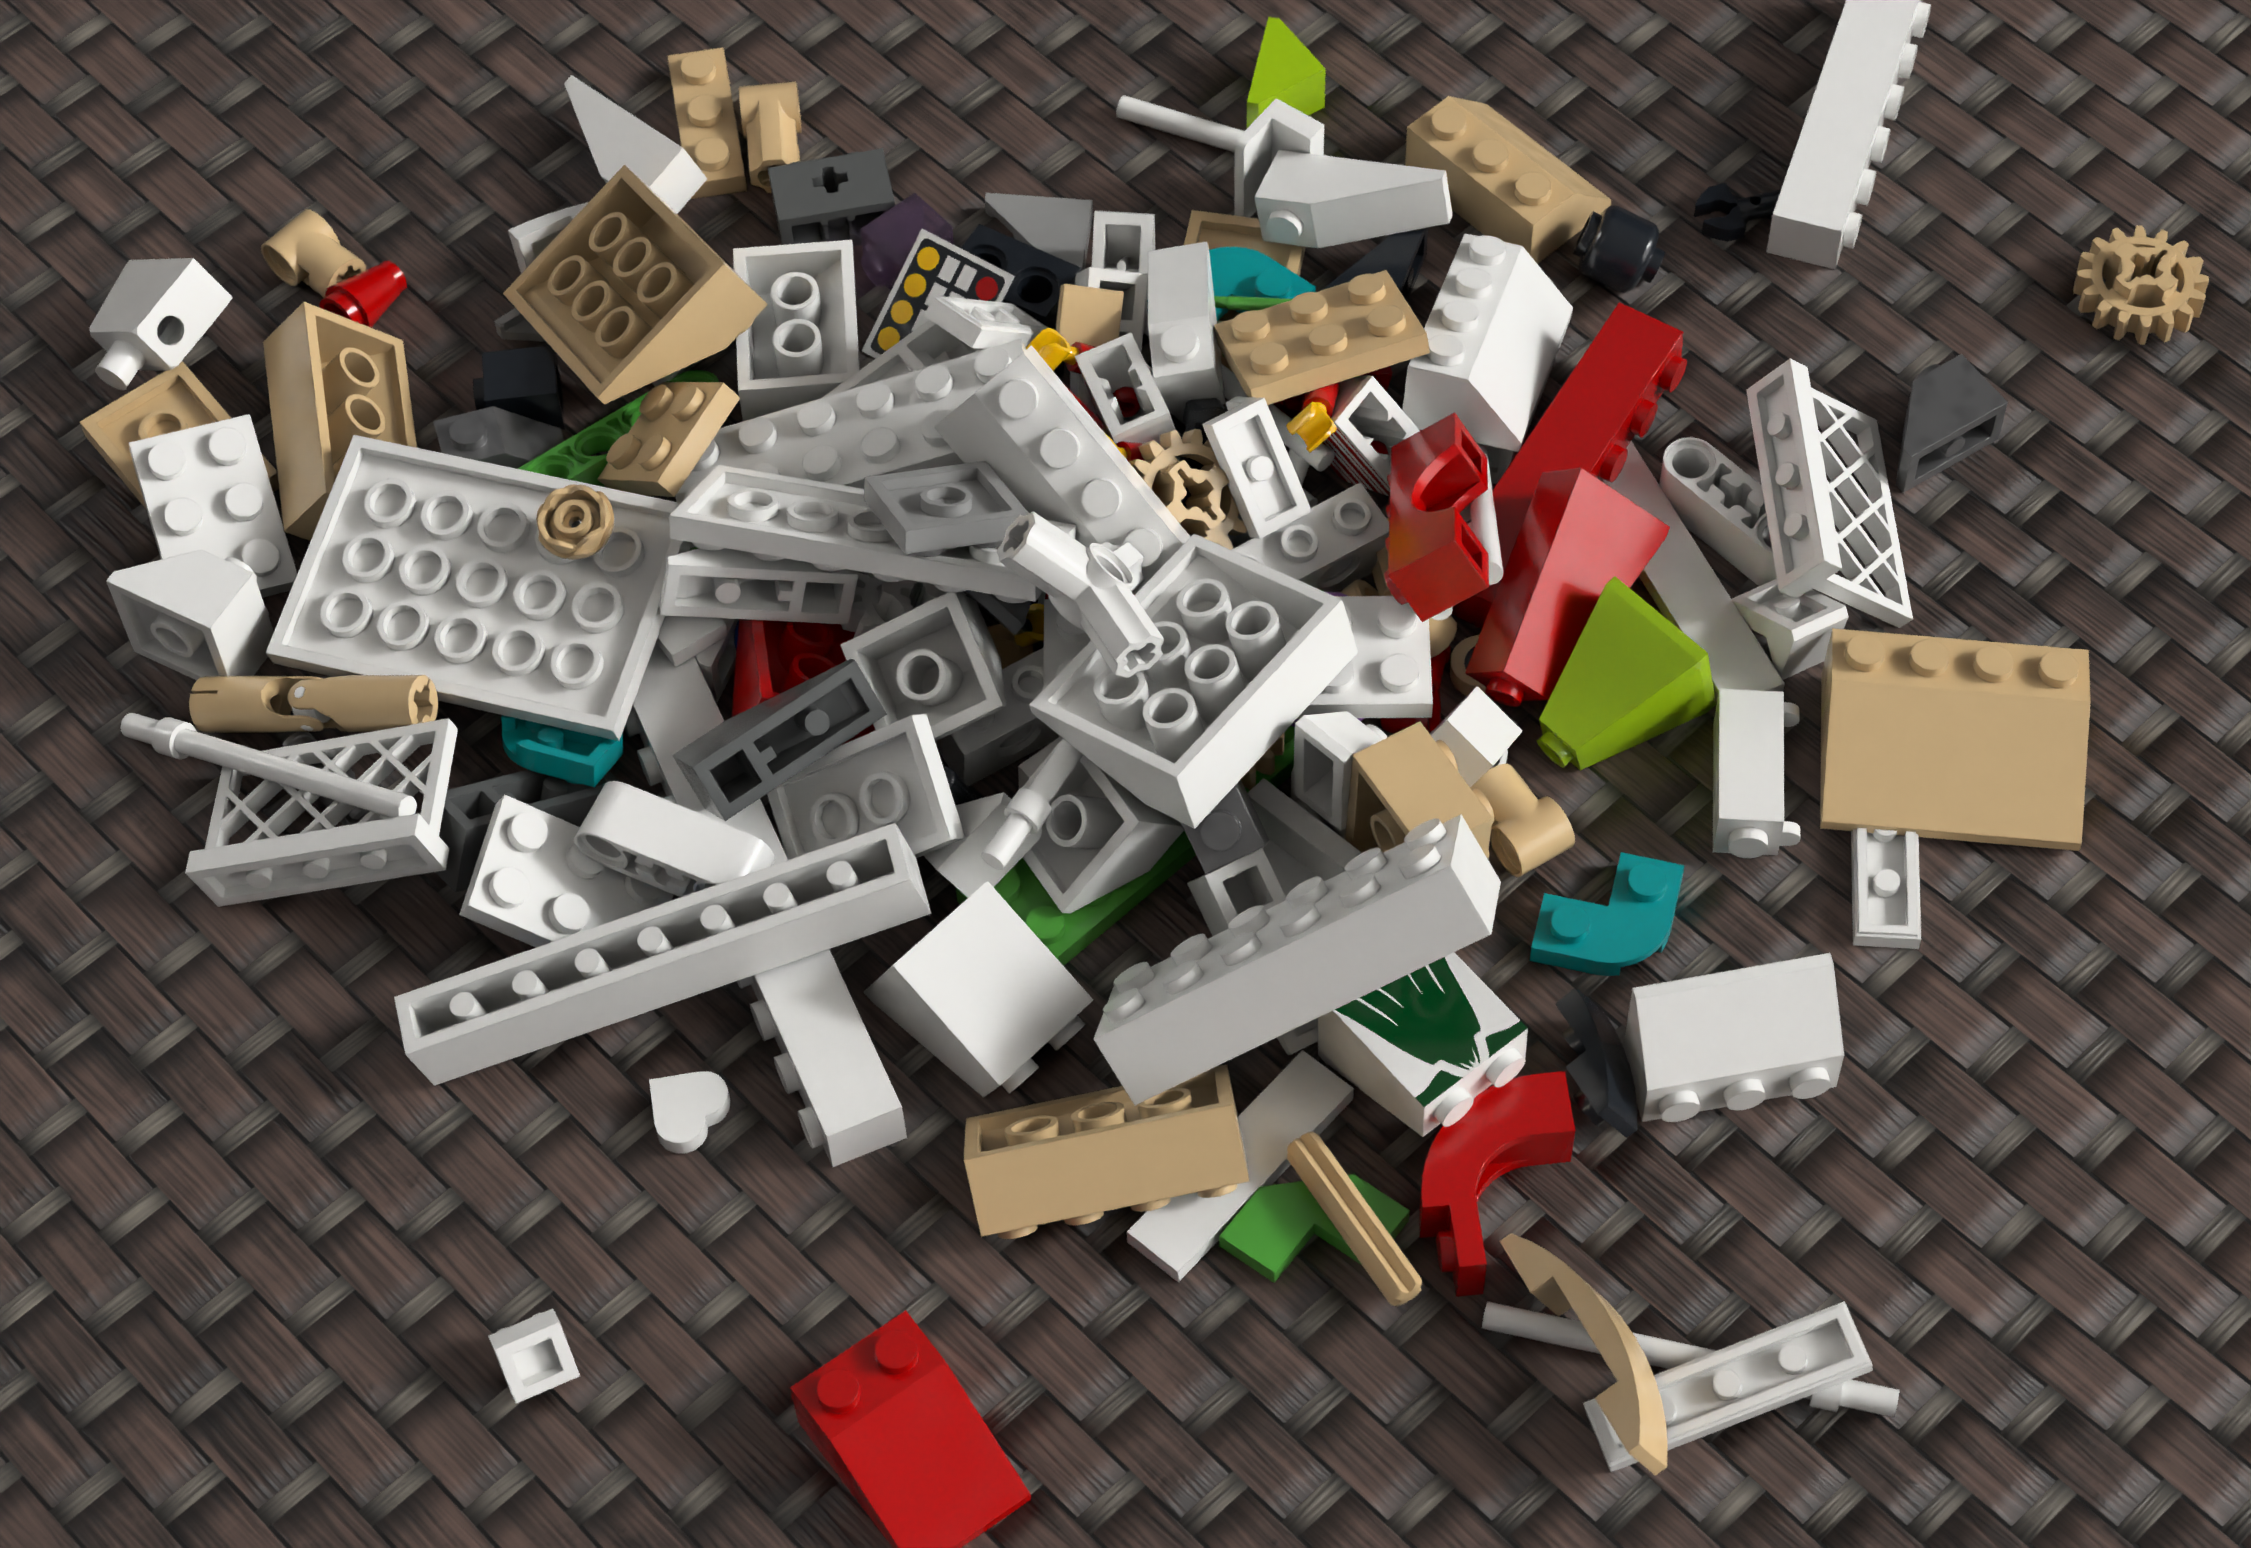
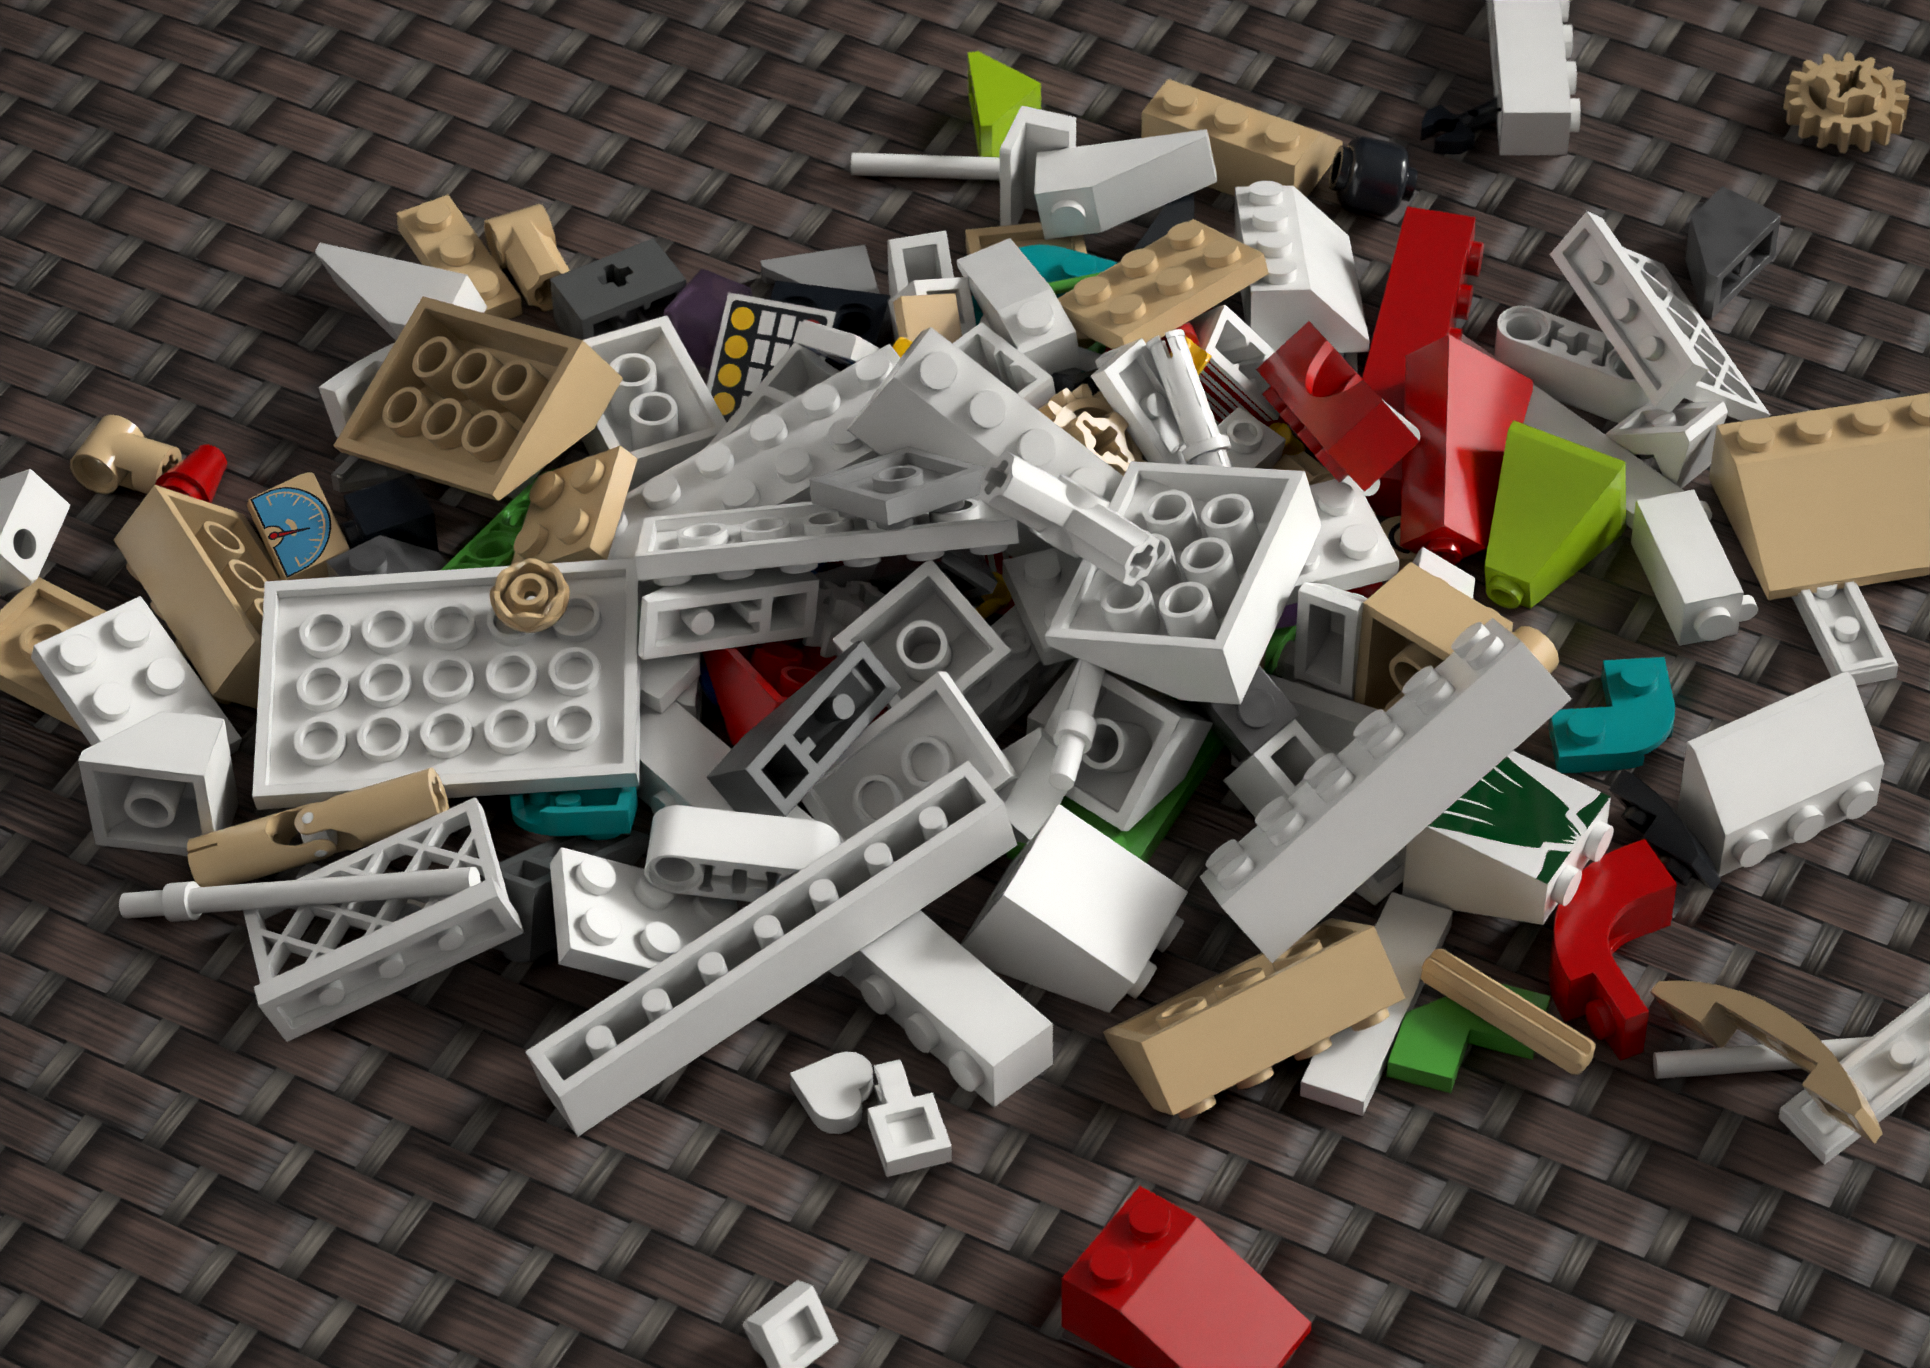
camera: 20 degrees left, 10 degrees down
none -> slope [247,472,349,580]
none -> white plate [868,1059,952,1177]
none -> white pin [1146,329,1232,467]

